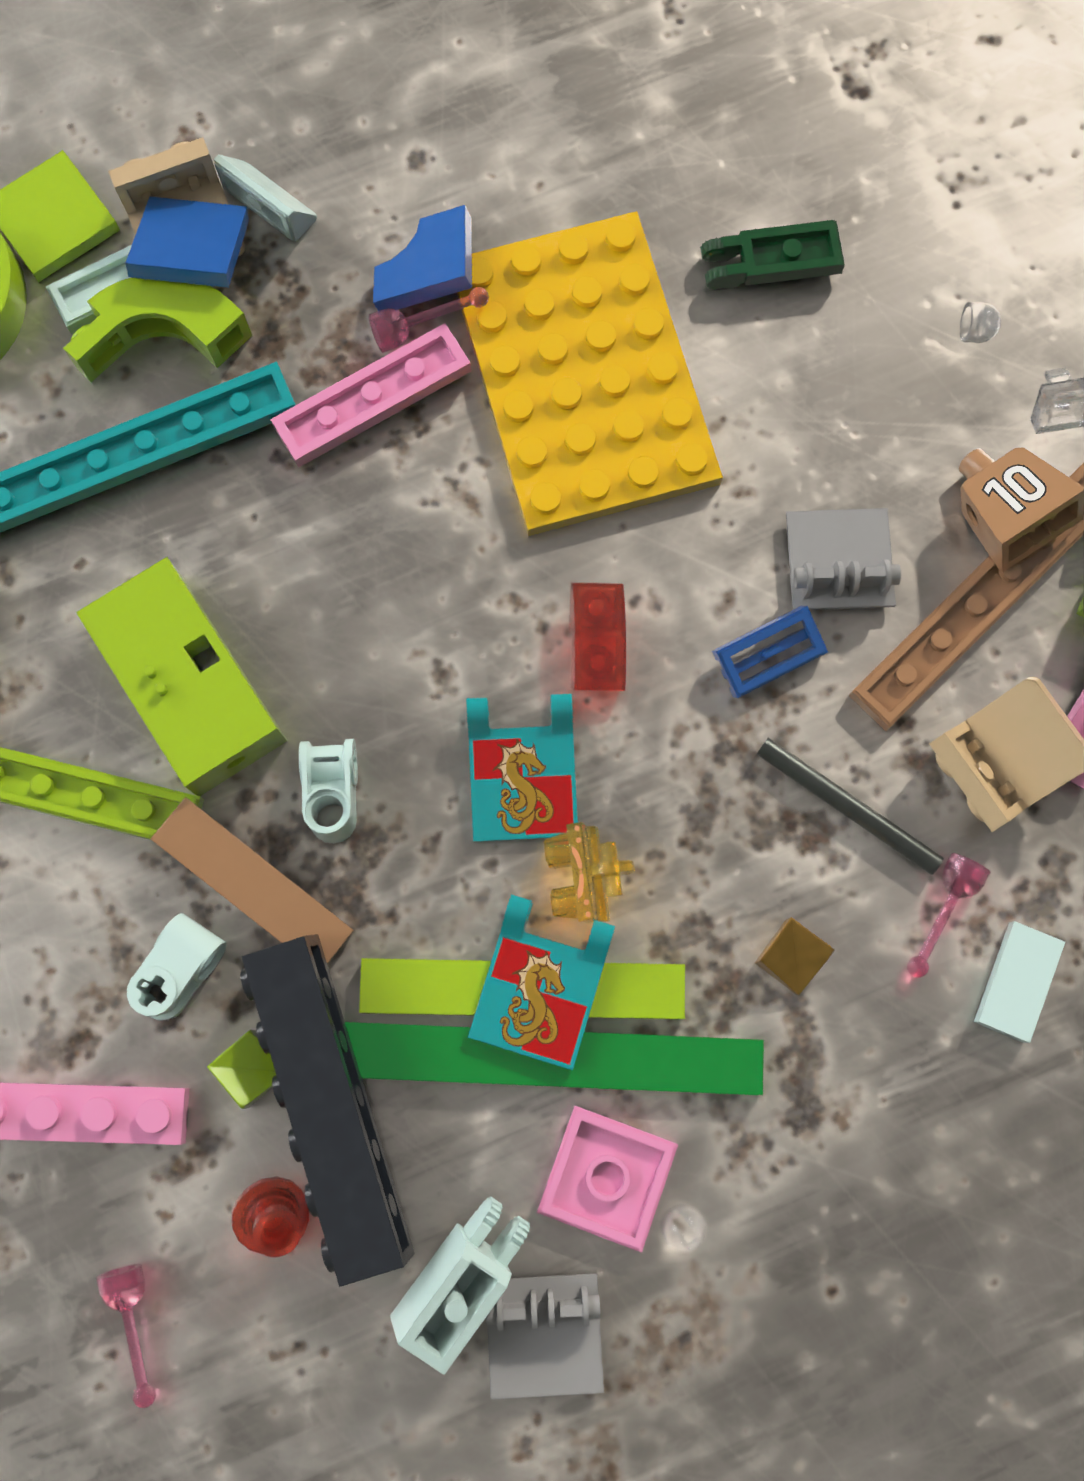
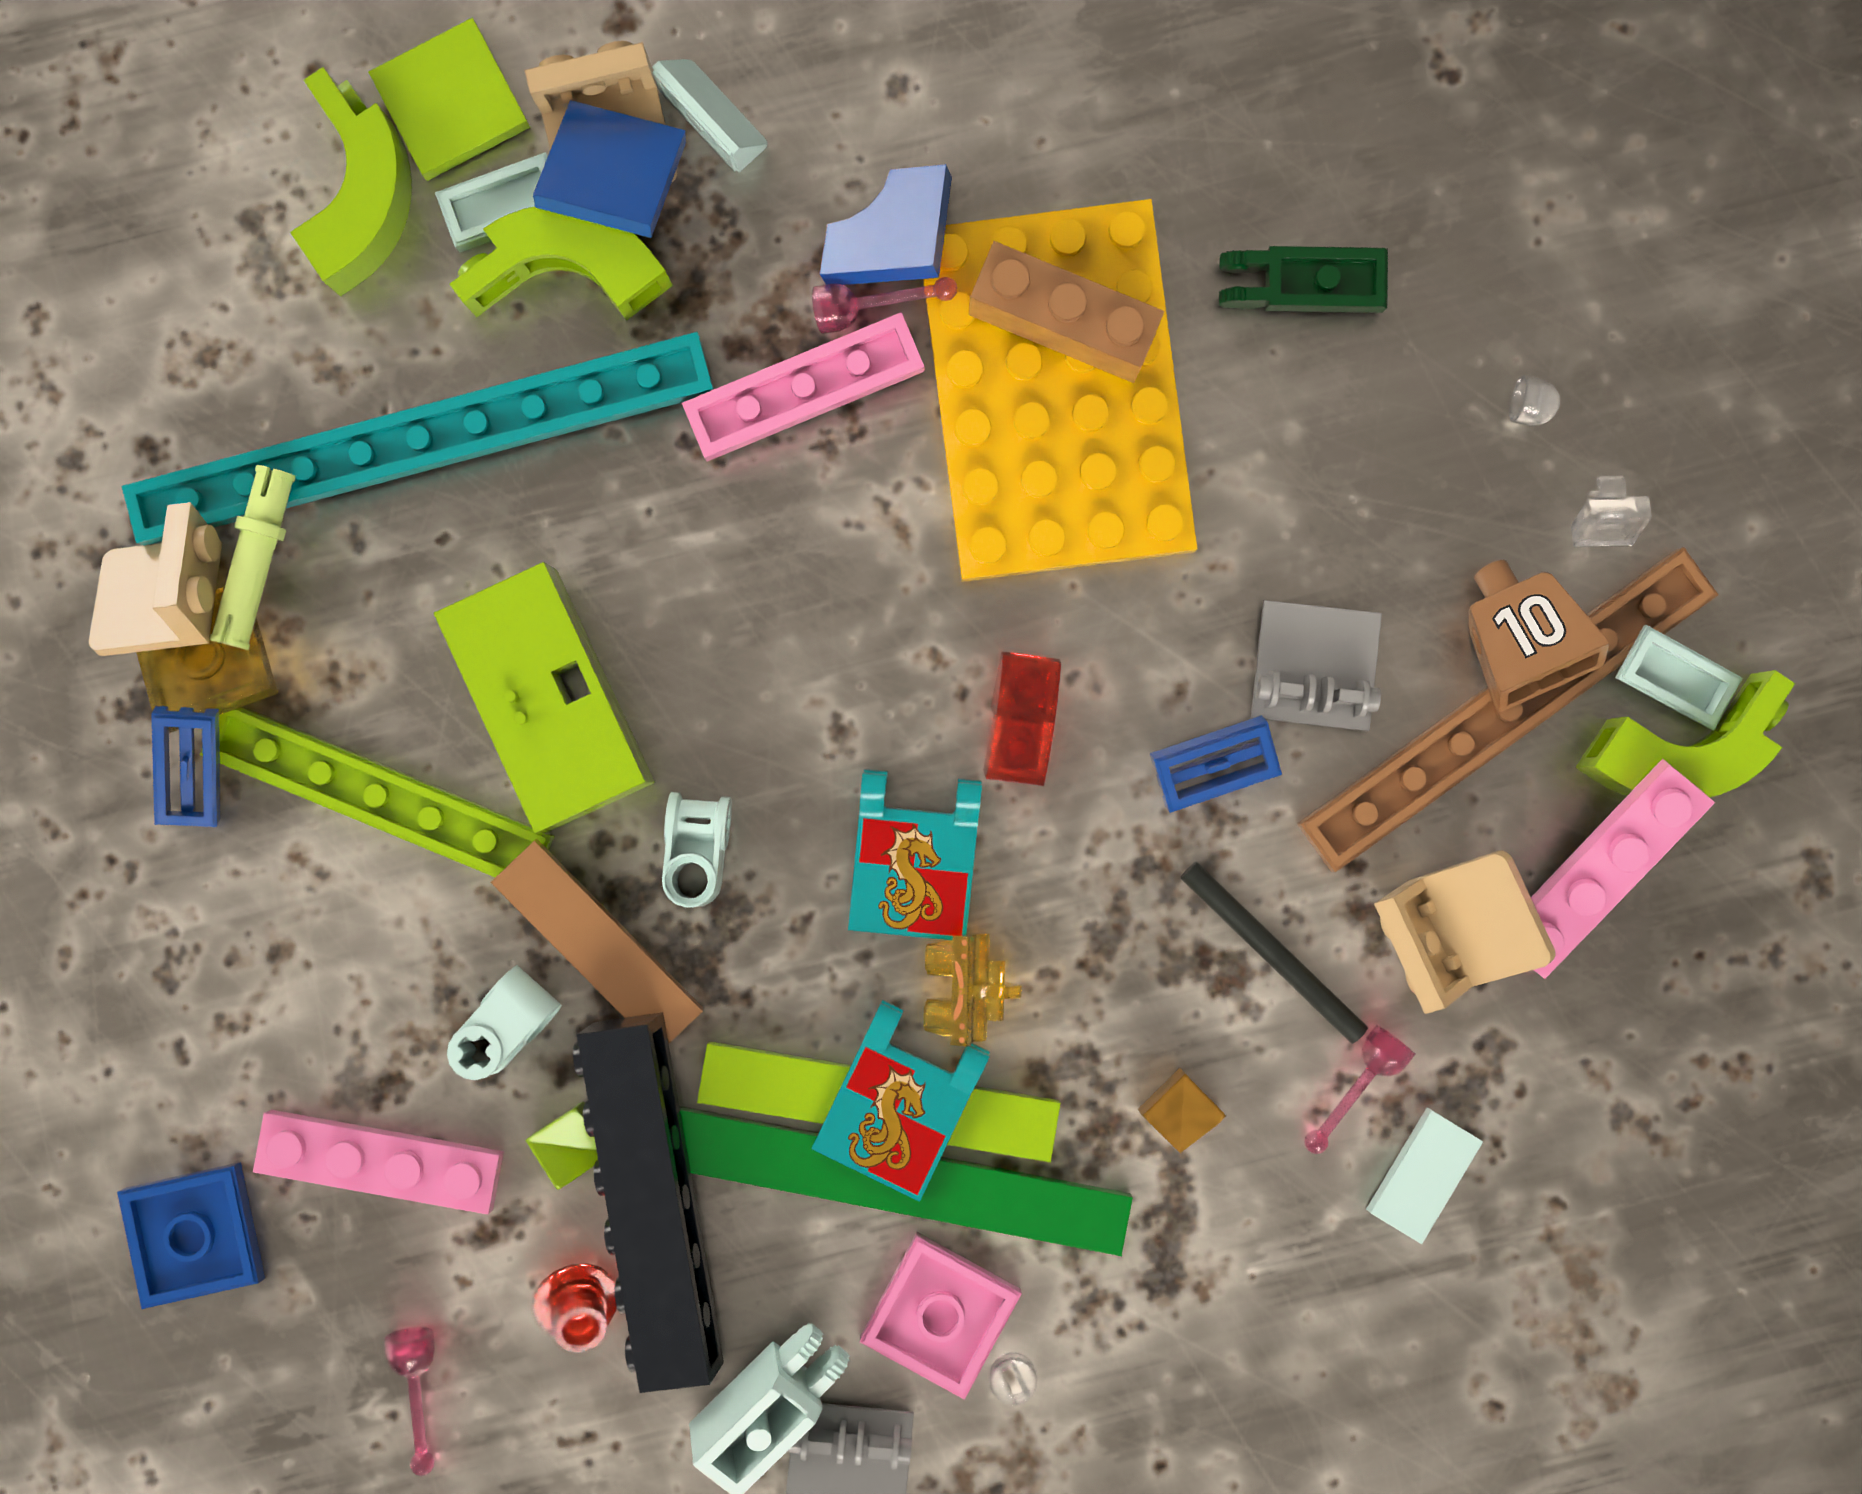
camera: 10 degrees right, 10 degrees up
none -> medium nougat brick [969,241,1165,383]

